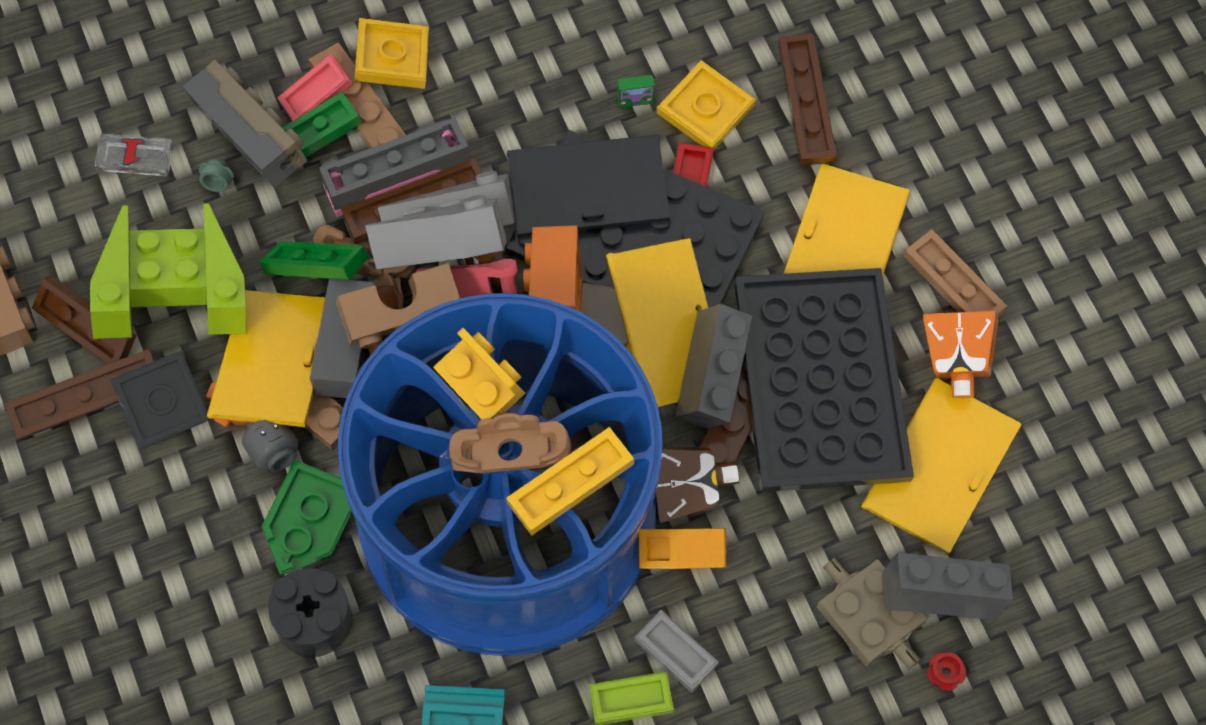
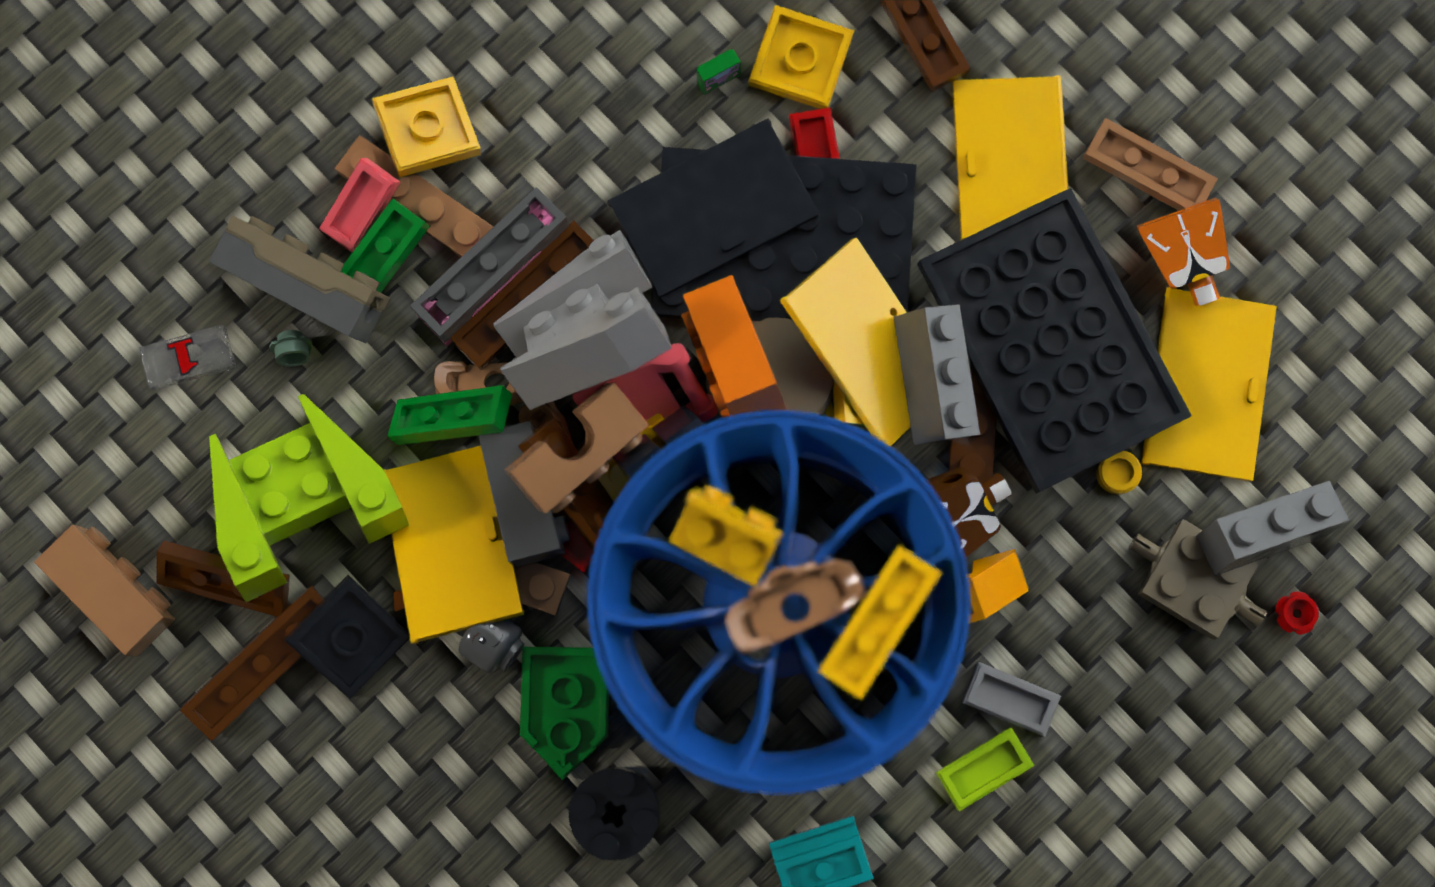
camera: 20 degrees left, 15 degrees up
none -> yellow tile [1096,450,1142,495]

